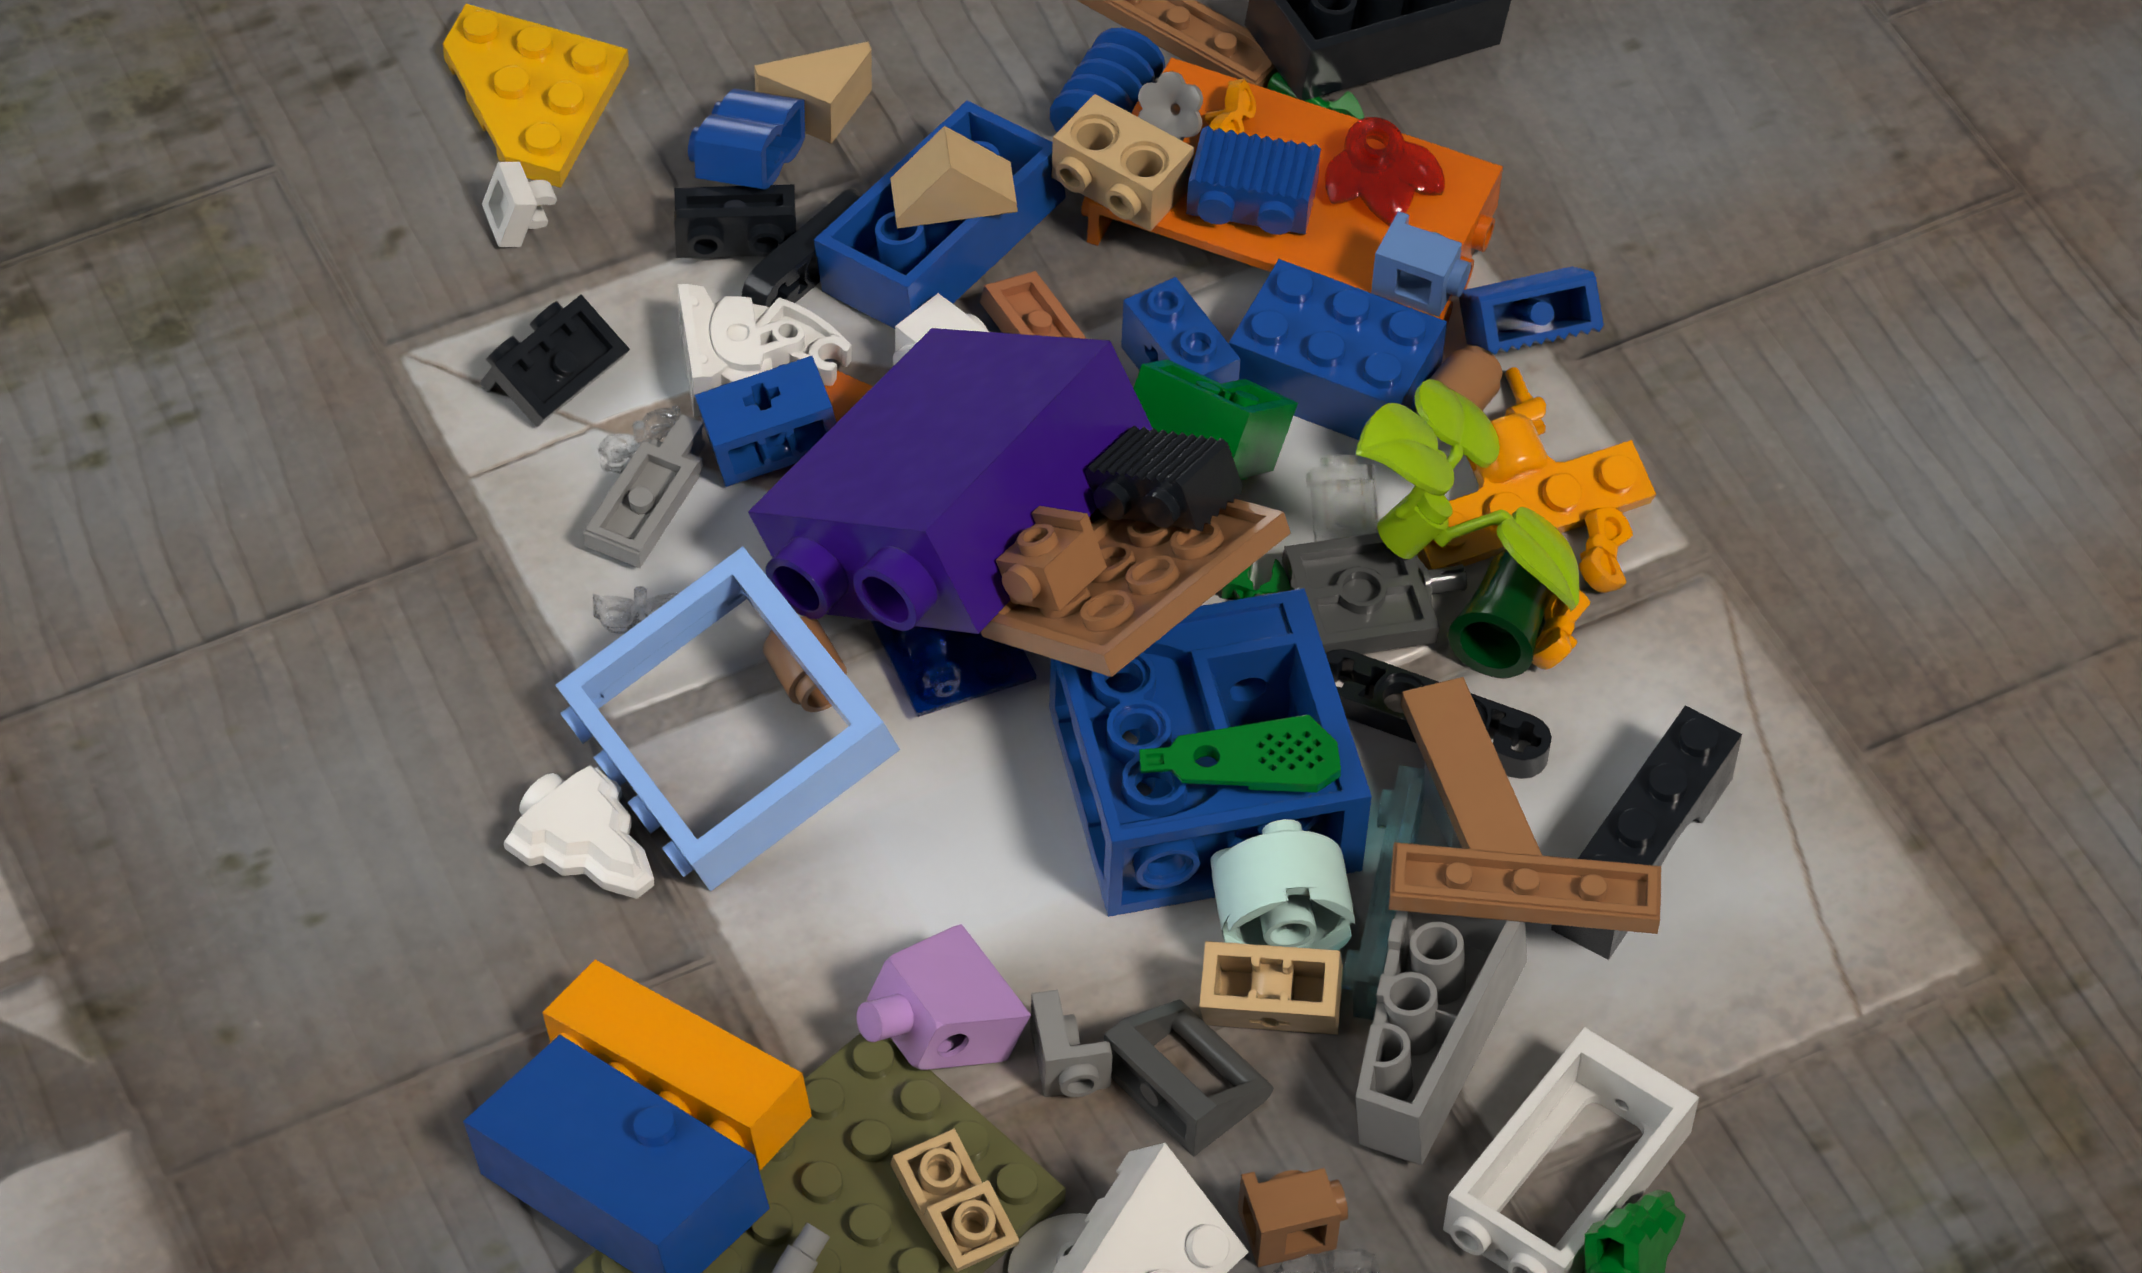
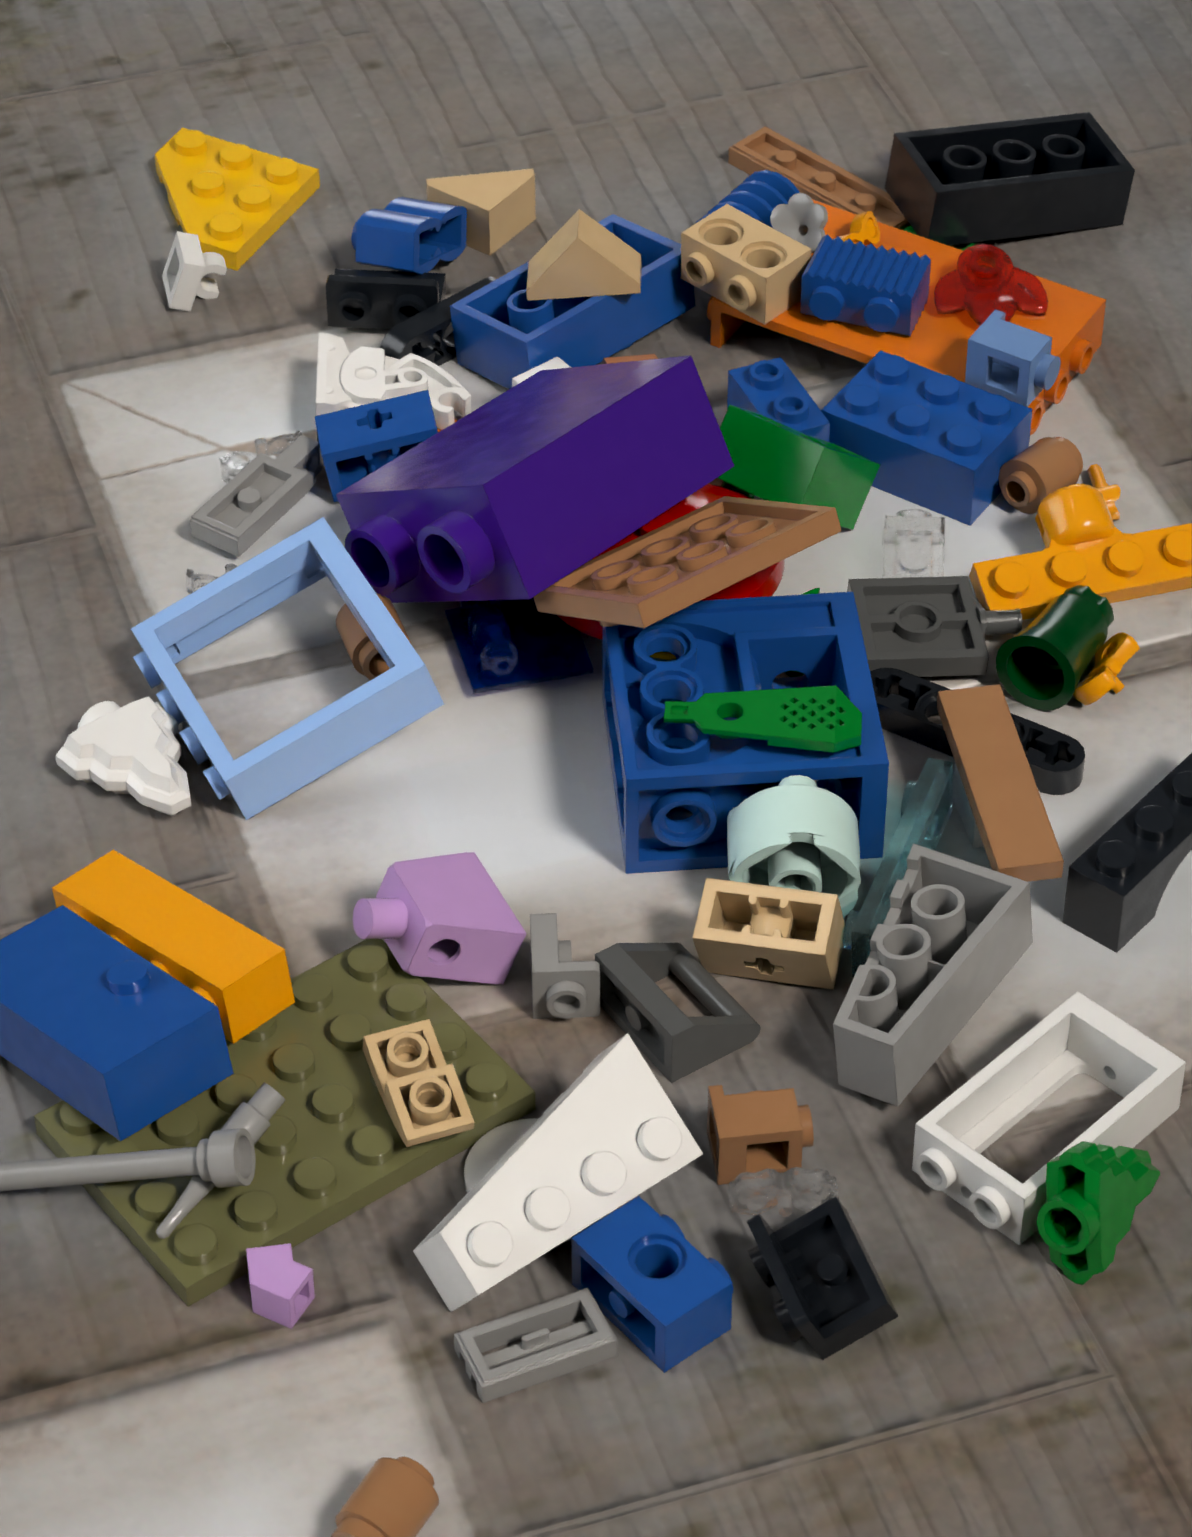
camera: 10 degrees right, 10 degrees down
black bracket [480,294,630,427] -> none
medium nougat brick [996,506,1107,611] -> none
black brick [1085,425,1243,532] -> none
lime plant [1356,379,1579,612] -> none
medium nougat tile [1389,842,1661,934] -> none
blue brick [1459,266,1604,355] -> none
light orange piece [1578,506,1633,593] -> none

